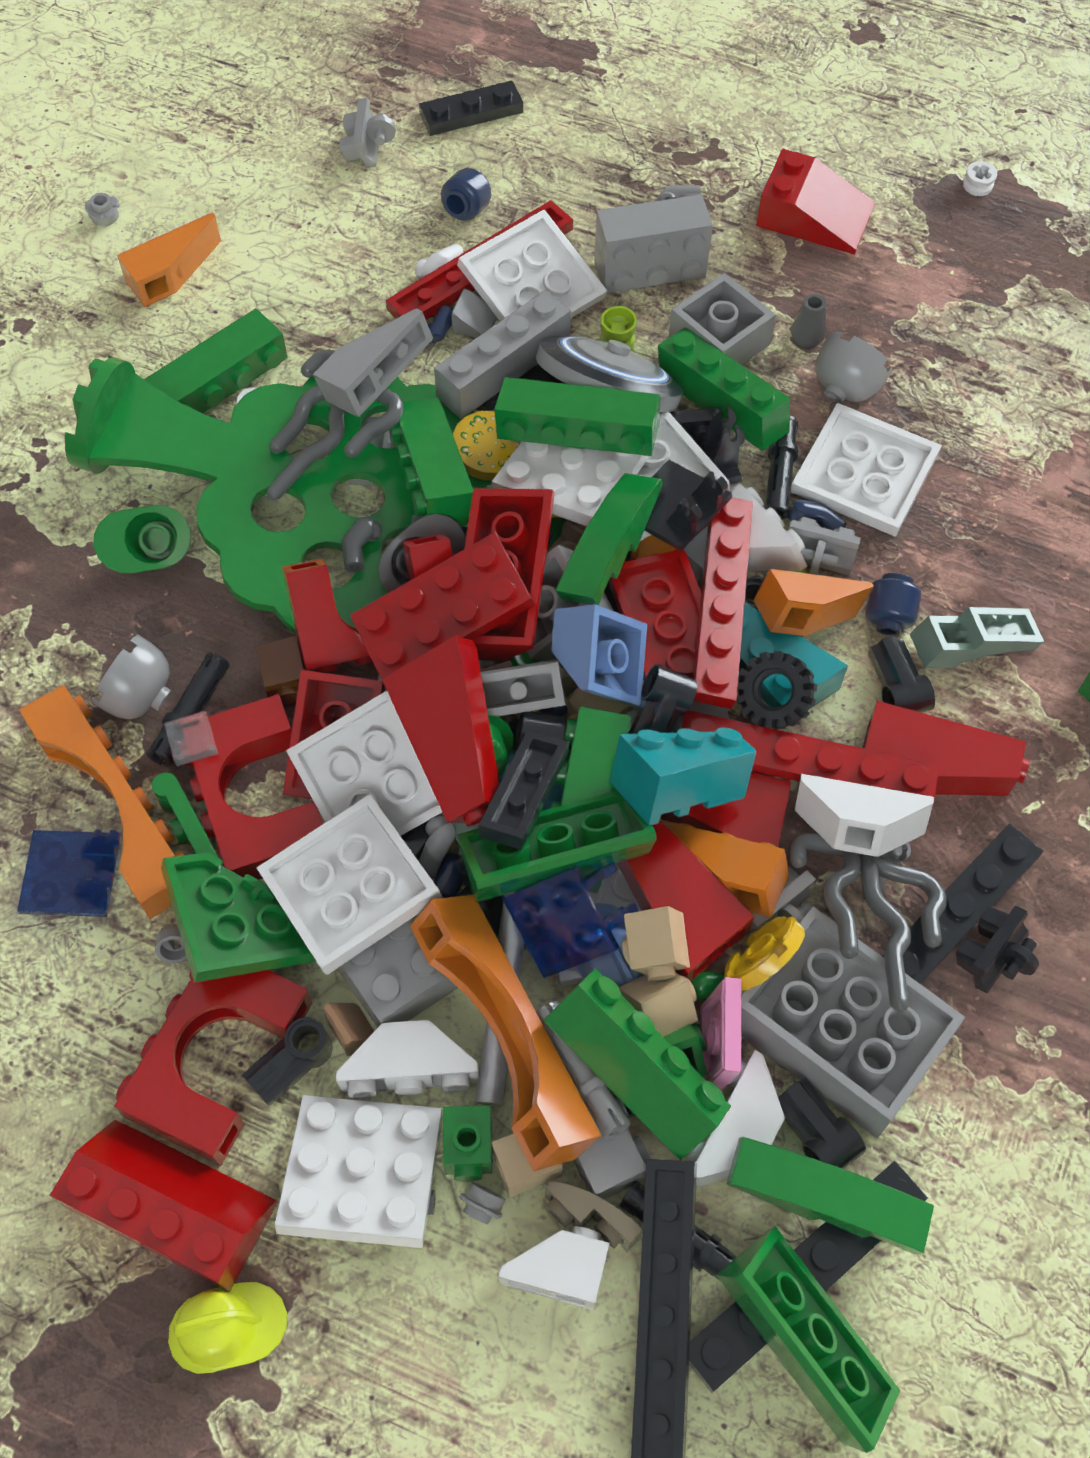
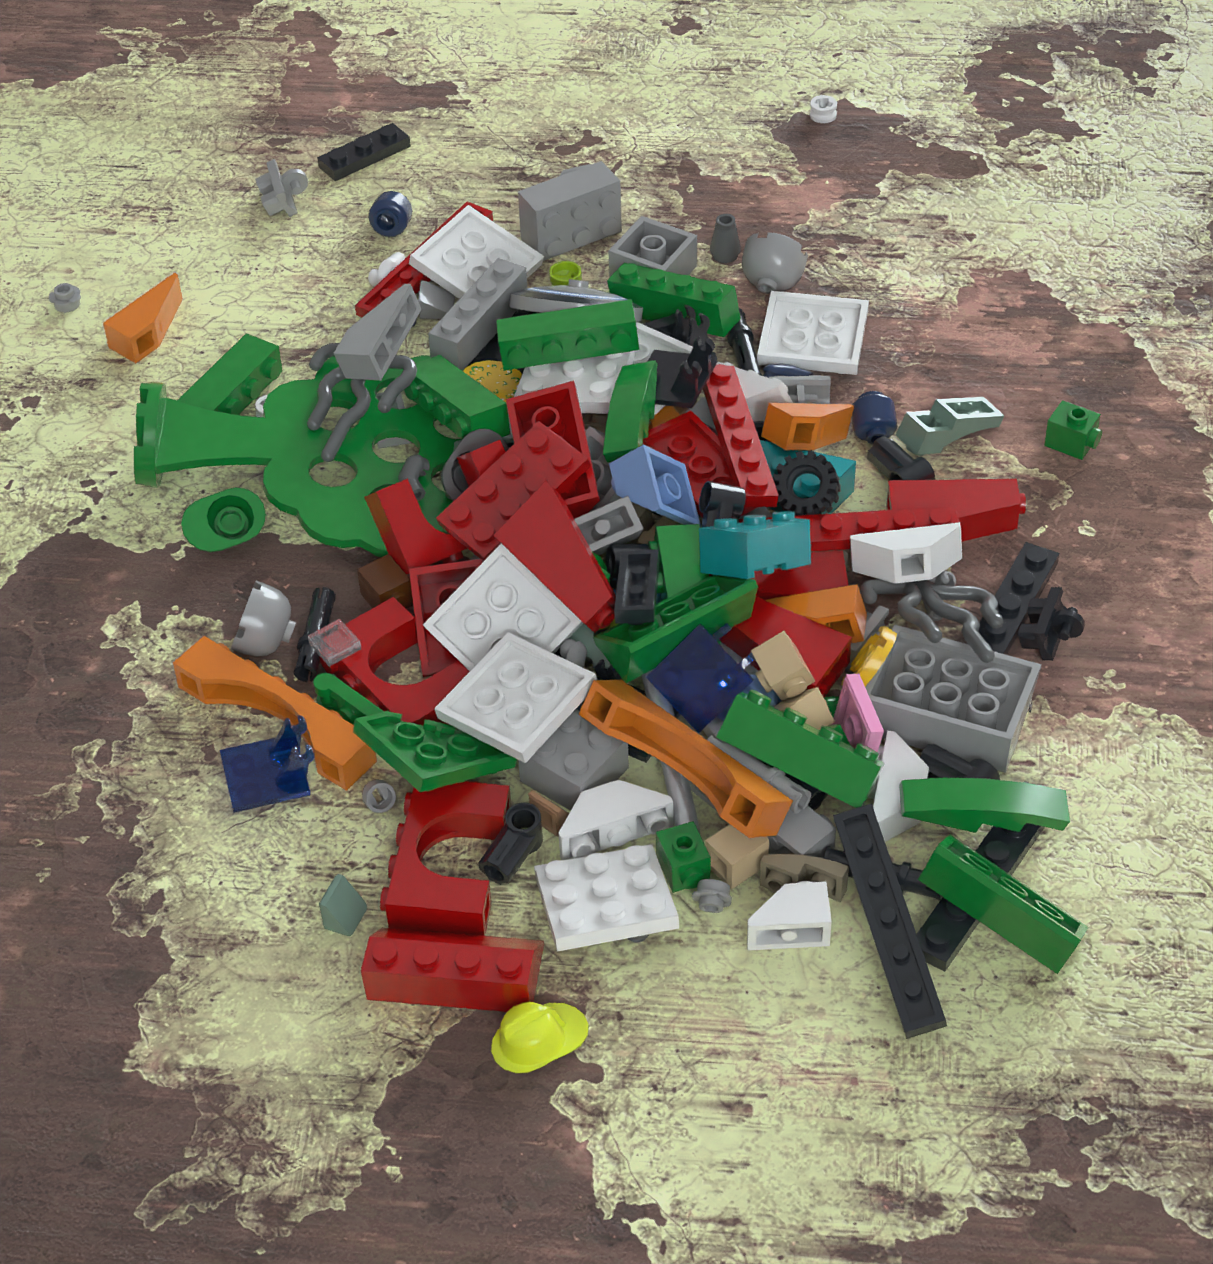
camera: 15 degrees left, 15 degrees down
red slope [756,148,875,255] -> none
none -> sand green slope [319,874,367,936]

